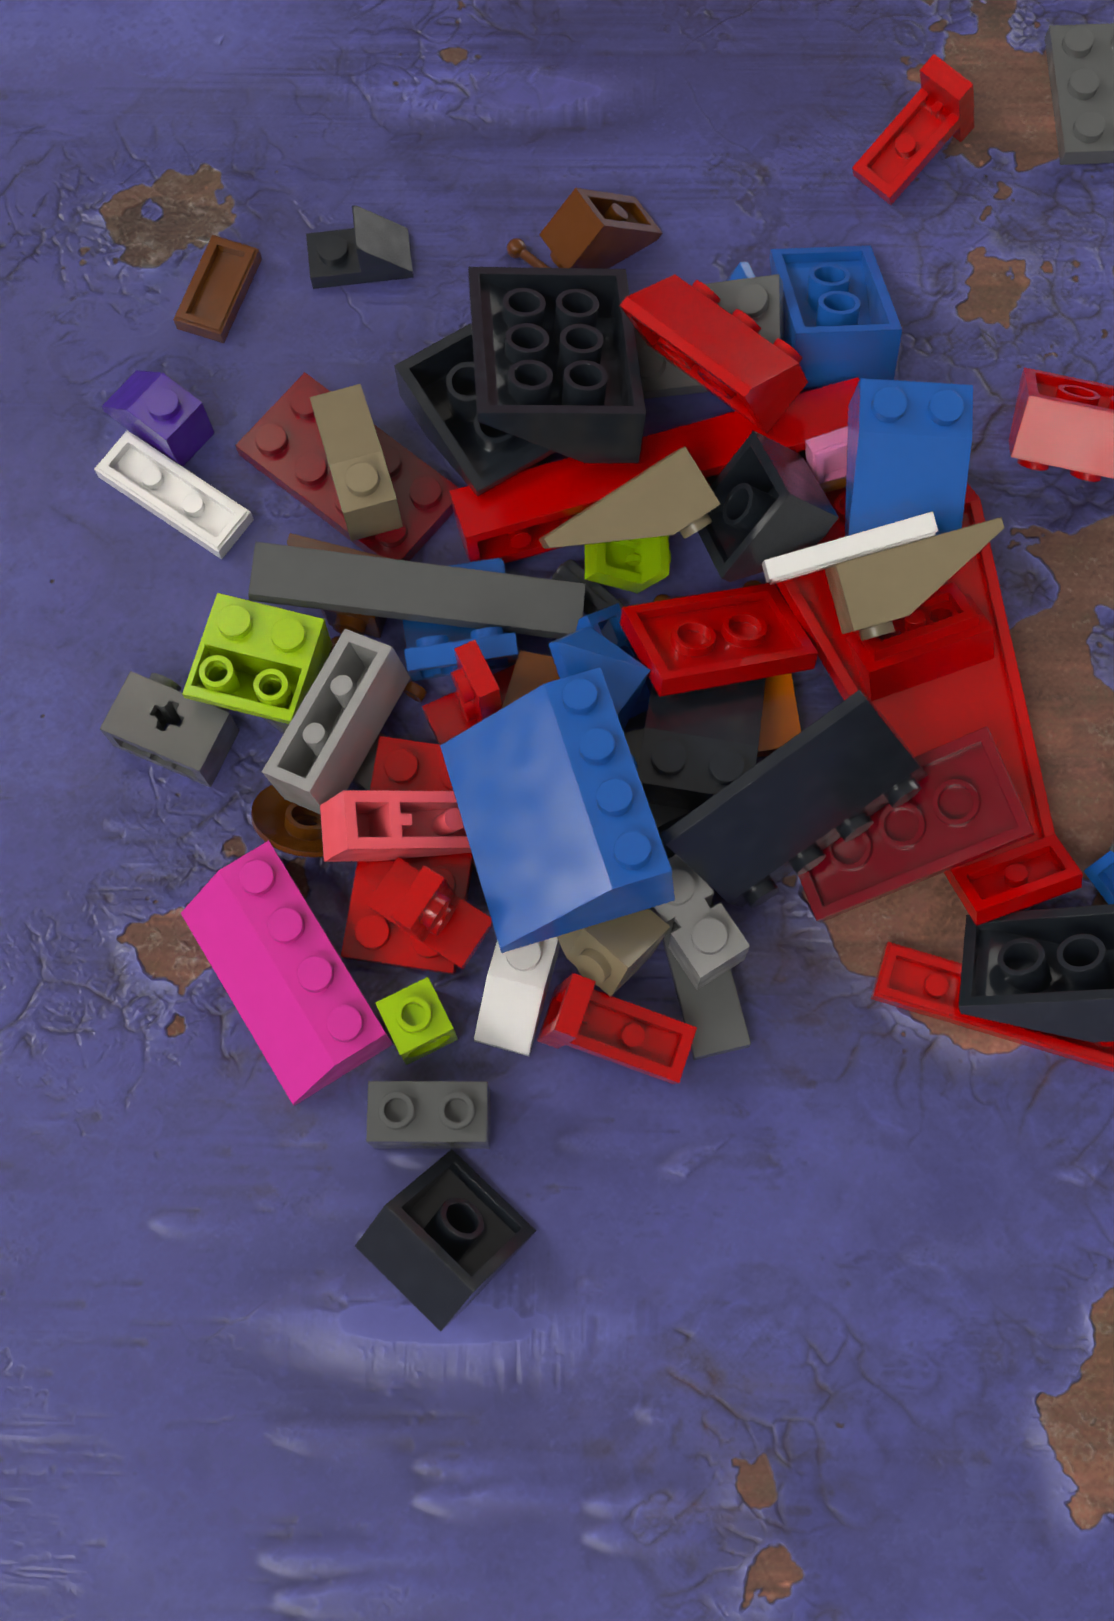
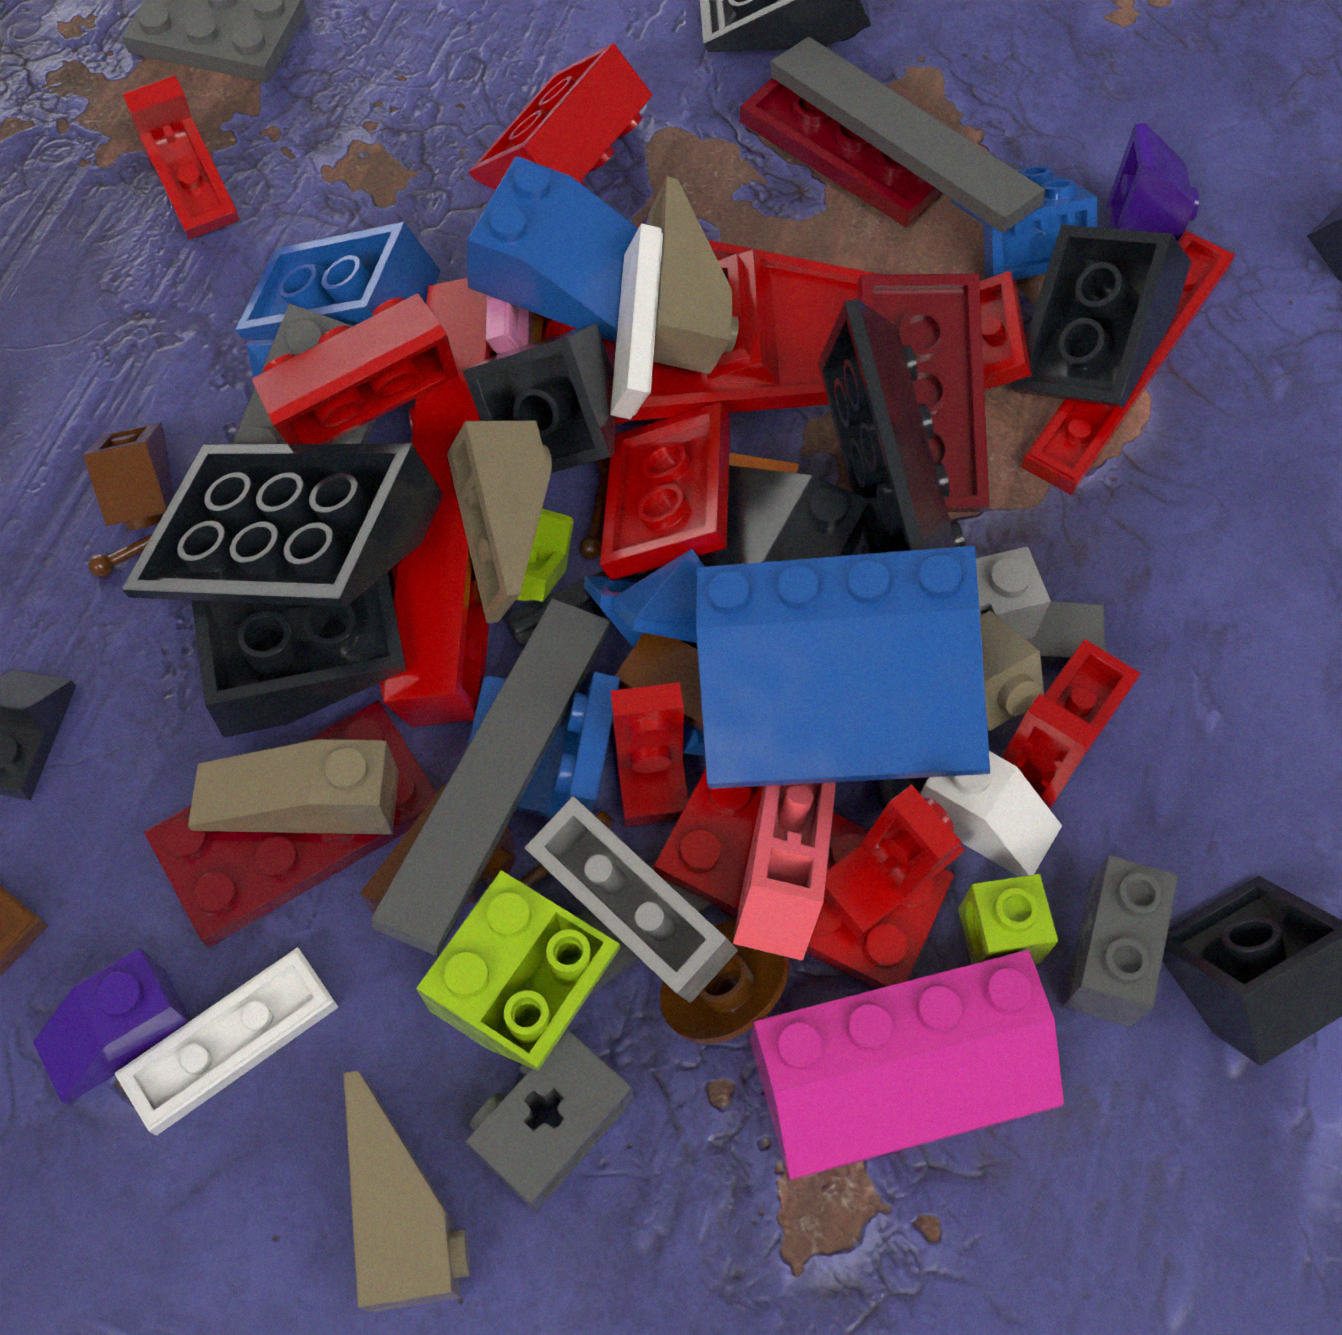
camera: 75 degrees left, 10 degrees down
none -> dark tan slope [343,1071,471,1313]

